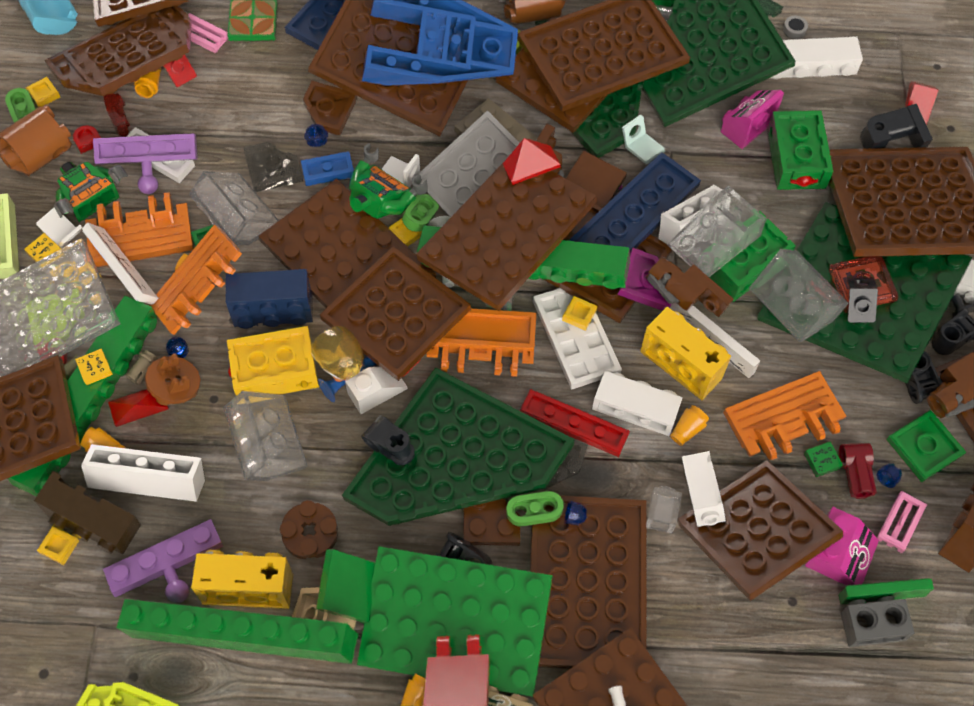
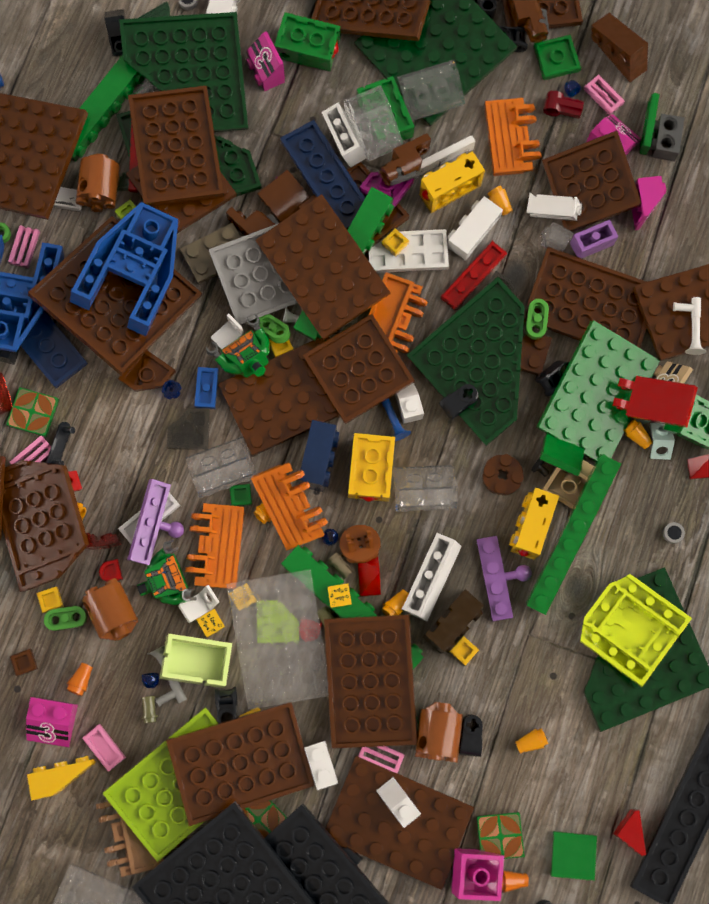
camera: 75 degrees left, 15 degrees up
white tile [82,222,159,305] -> none
clear yellow piece [311,326,364,382] -> none
slope [503,138,561,185] -> none
clear blue hinge [565,501,587,525] -> none
light aqua bracket [622,115,665,164] -> none
green tile [804,441,843,478] -> none
clear red tile [829,256,898,312] -> none
bracket [847,278,878,322] -> none
none -> black piece [46,422,75,465]
none -> medium lavender brick [570,220,618,259]
none -> dark pink slope [632,176,666,230]

